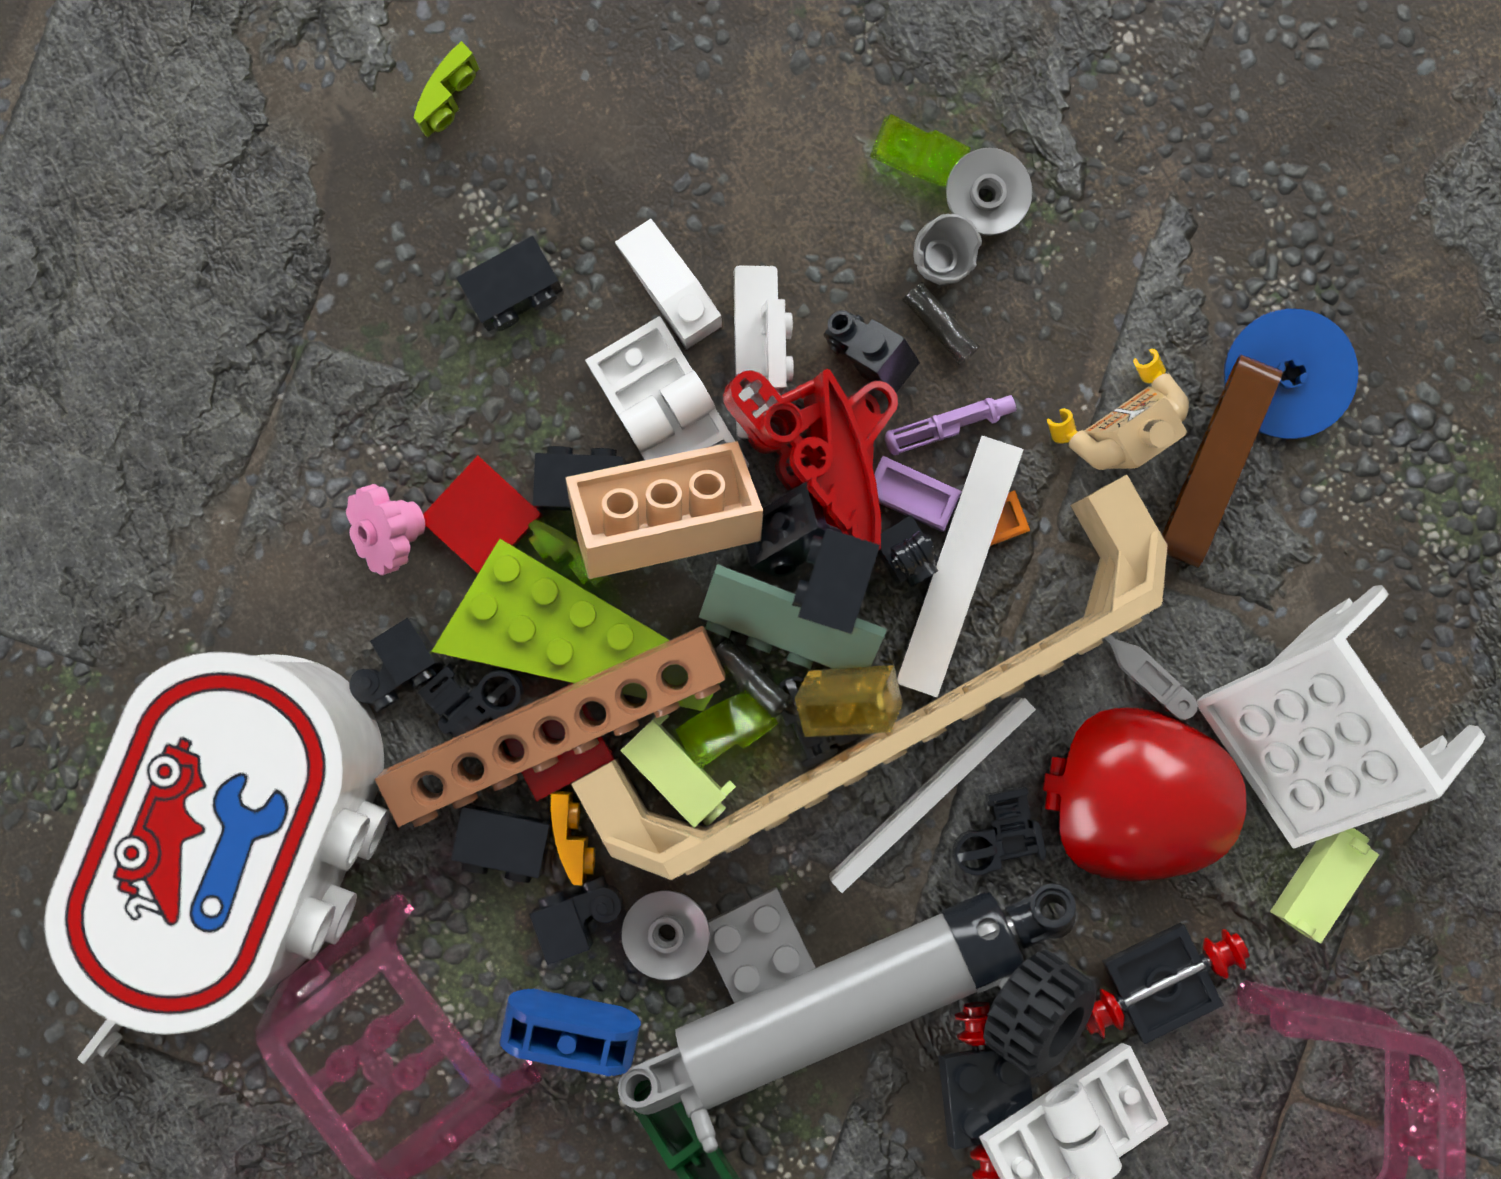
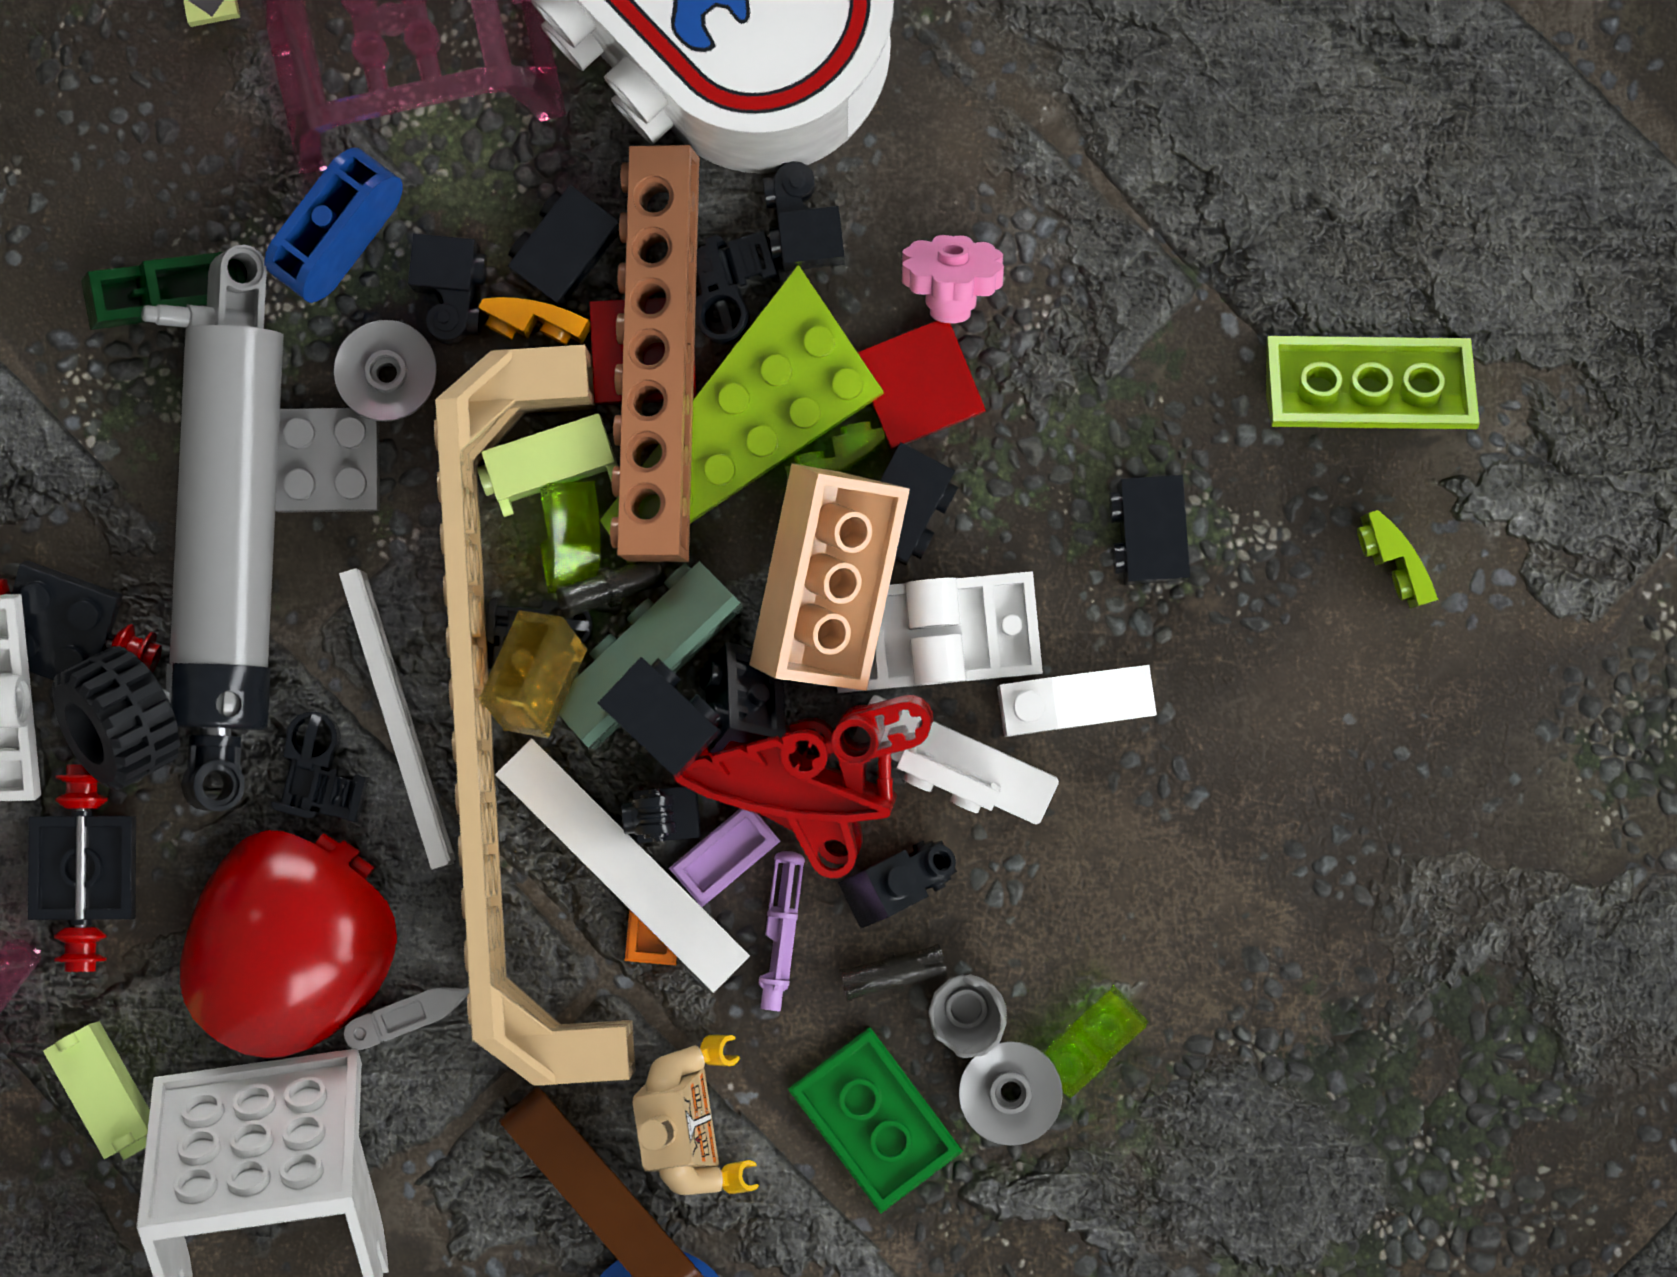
camera: 120 degrees right, 0 degrees up
none -> green tile [788,1026,963,1214]
none -> lime slope [1266,336,1480,429]

